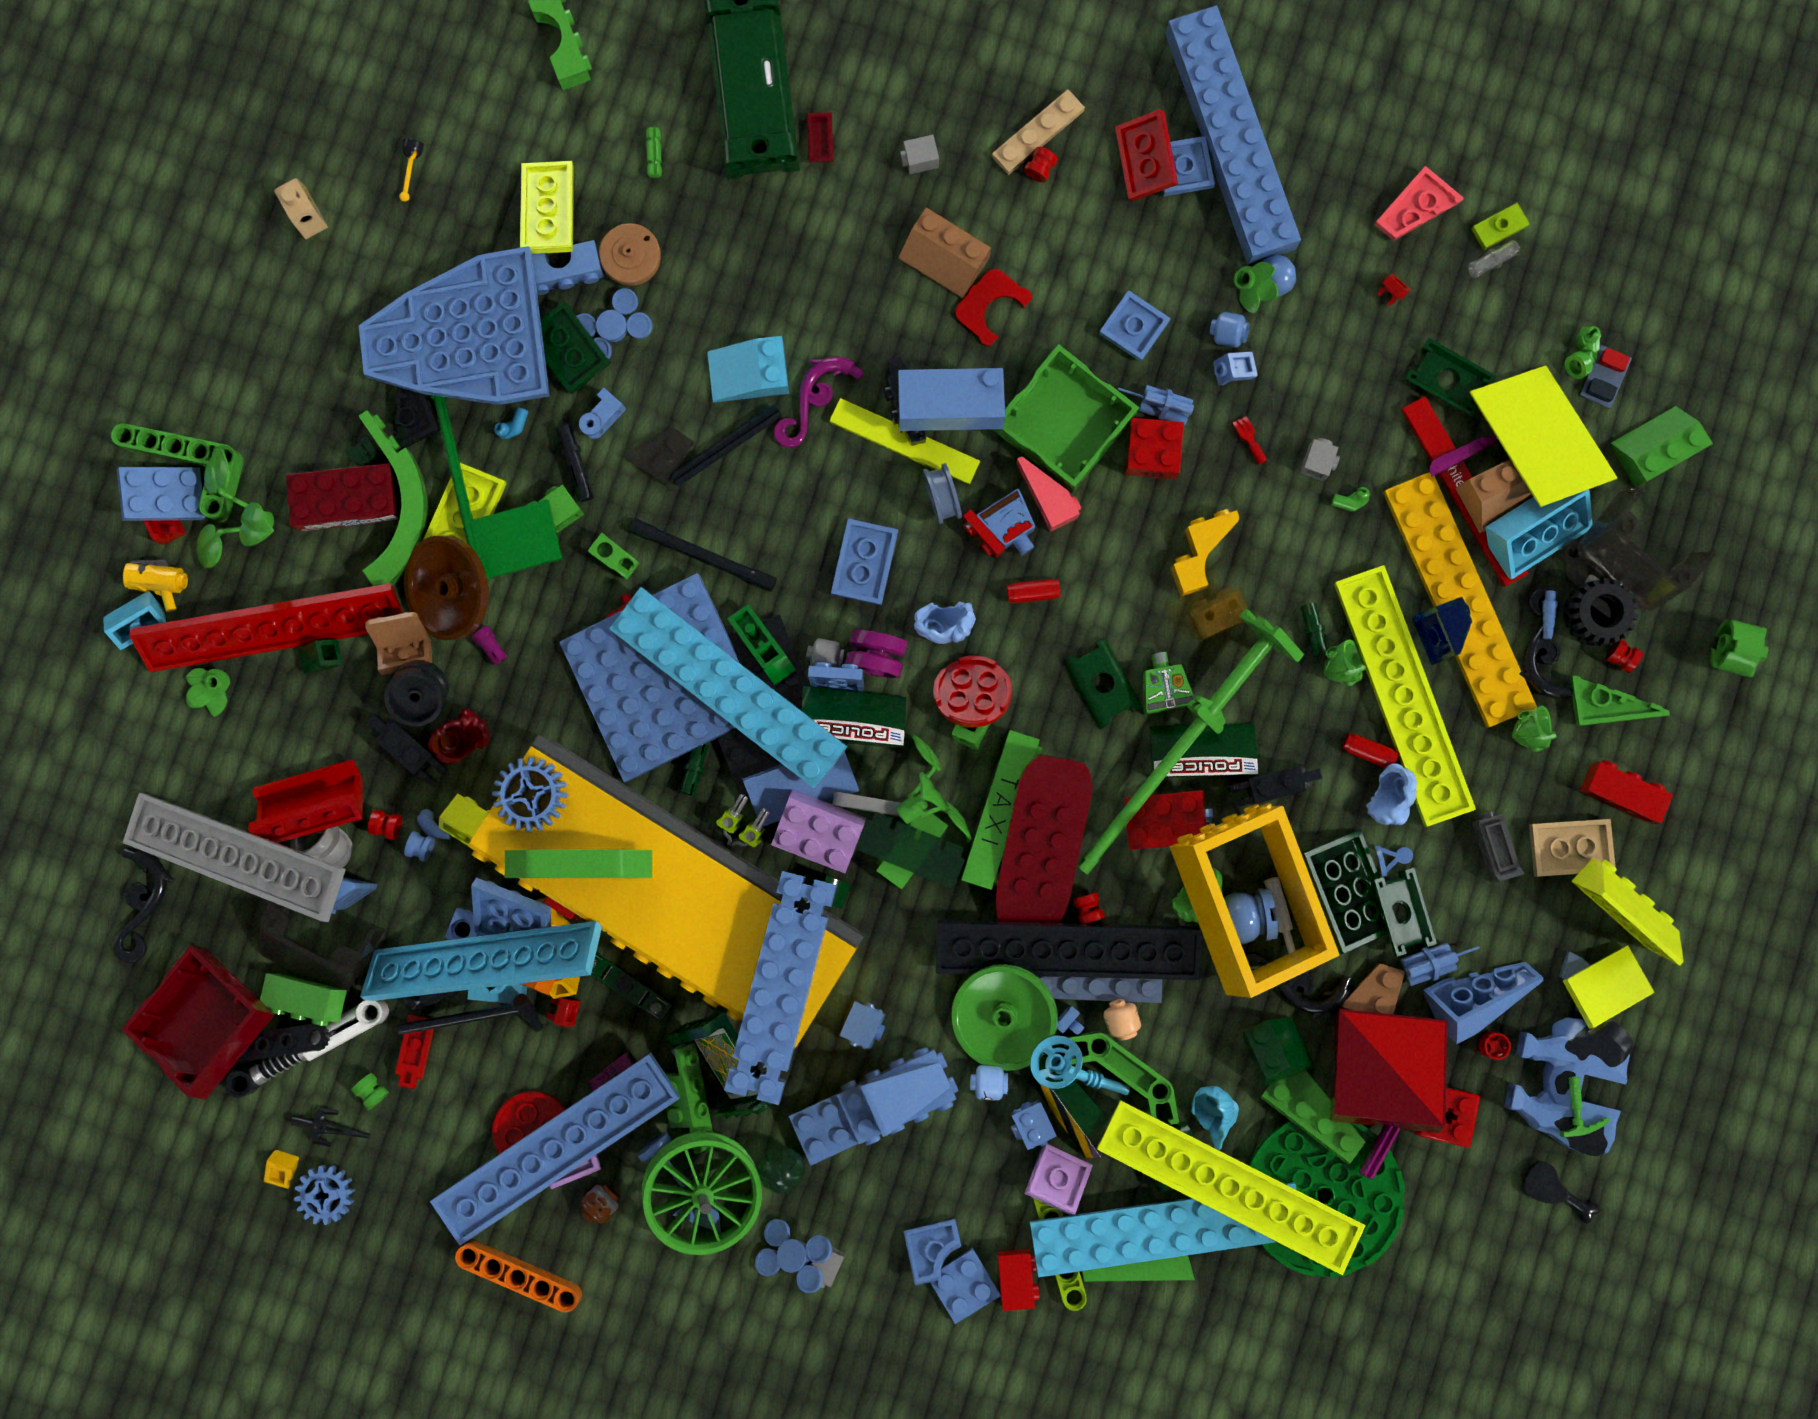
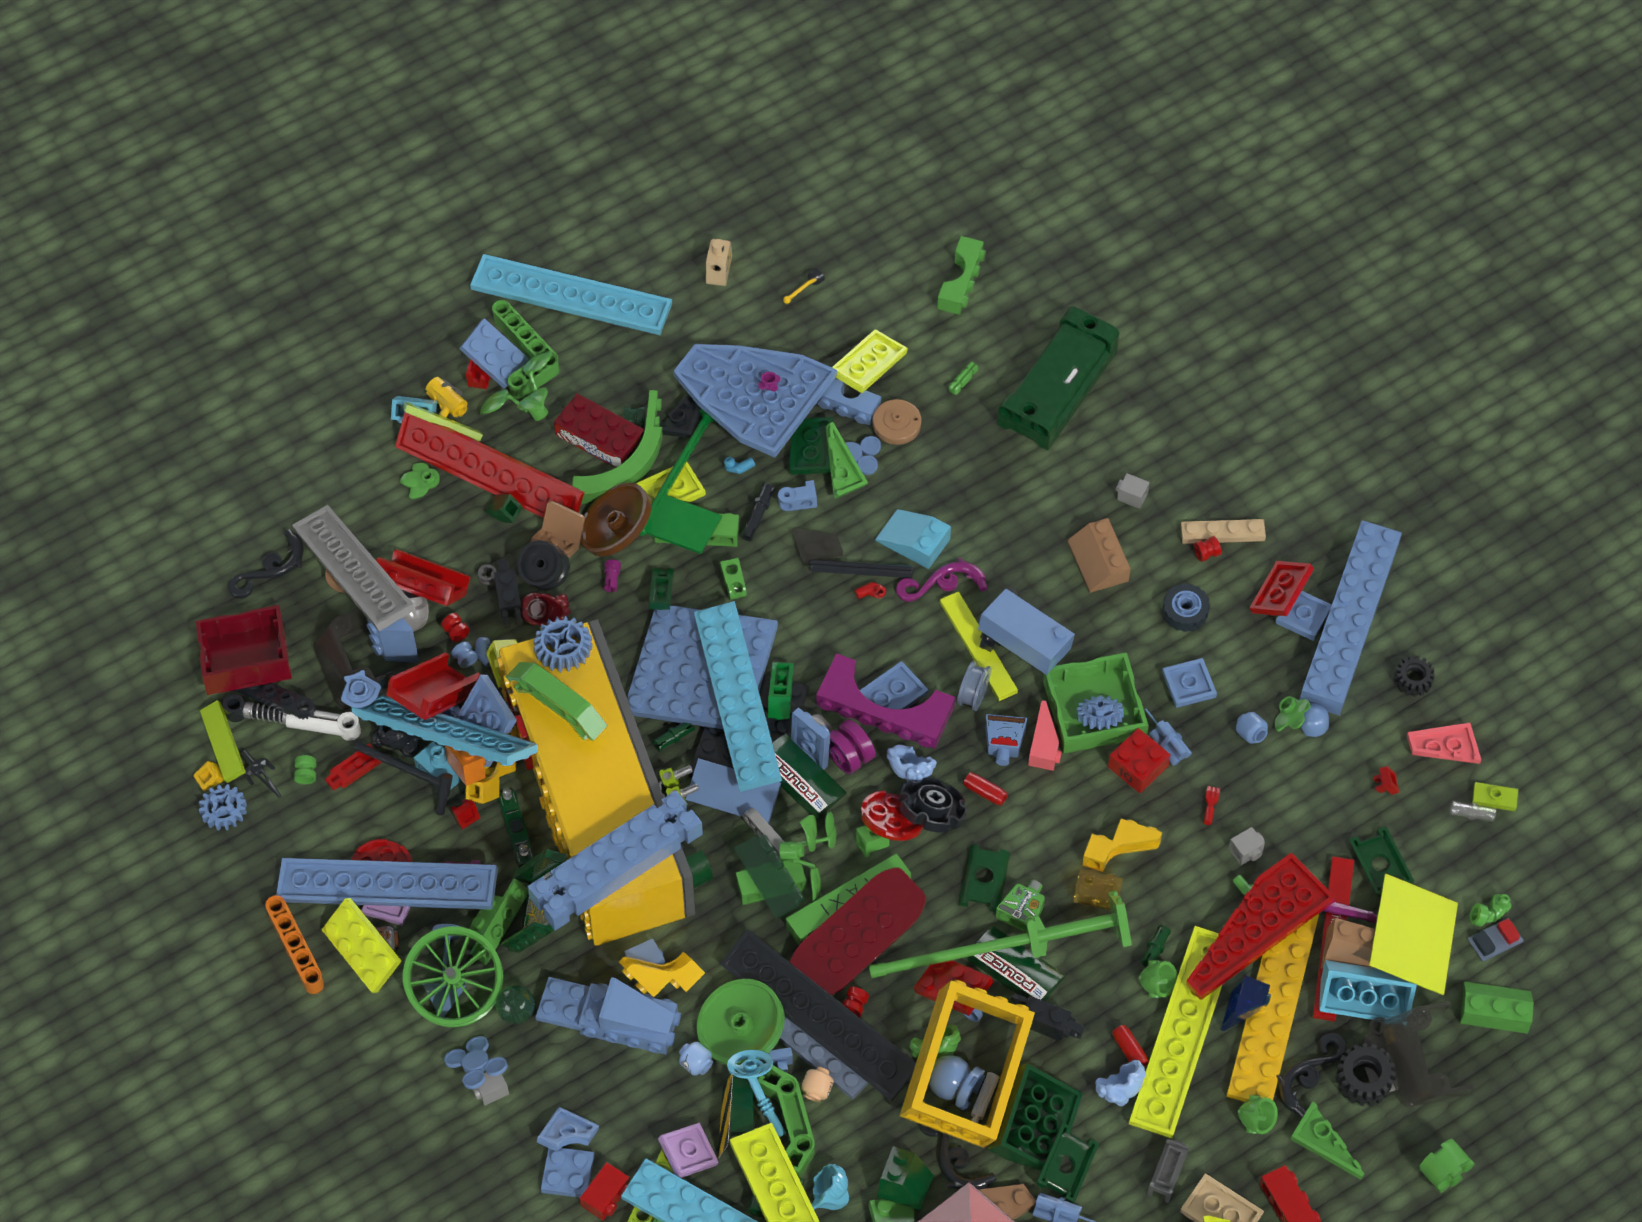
camera: 40 degrees right, 25 degrees down
bright green brick [260,973,347,1026] -> none
black piece [629,518,777,592] -> none
lavender brick [771,790,866,873] -> none
dark red tile [806,112,834,163] -> none
red piece [956,269,1033,347] -> none
red piece [962,509,1005,559] -> none
medium blue head [1011,1099,1056,1150] -> none
medium blue bracket [1213,352,1258,386] -> none
medium blue piece [1374,845,1413,877] -> none
medium blue animal [1542,590,1558,639] -> none
red wheel [1605,639,1643,673] -> none
none -> lime tile [200,700,246,783]
none -> neon yellow plate [322,898,401,993]
none -> medium blue animal [341,670,381,708]
none -> red panel [387,652,481,720]
none -> lime tile [402,401,483,442]
none -> medium azure plate [470,254,672,335]
none -> flat silver bush [478,564,496,586]
none -> yellow arch [619,952,705,997]
none -> dark green plate [649,568,674,610]
none -> magenta plate [758,372,781,392]
none -> magenta arch [816,653,955,749]
none -> bright green wing [826,422,868,499]
none -> red arm [854,582,886,599]
none -> black piece [898,777,968,833]
none -> medium blue gear [1077,695,1124,730]
none -> black wheel [1162,583,1210,632]
none -> red wing [1186,852,1336,1001]
none -> black tyre [1394,655,1435,697]

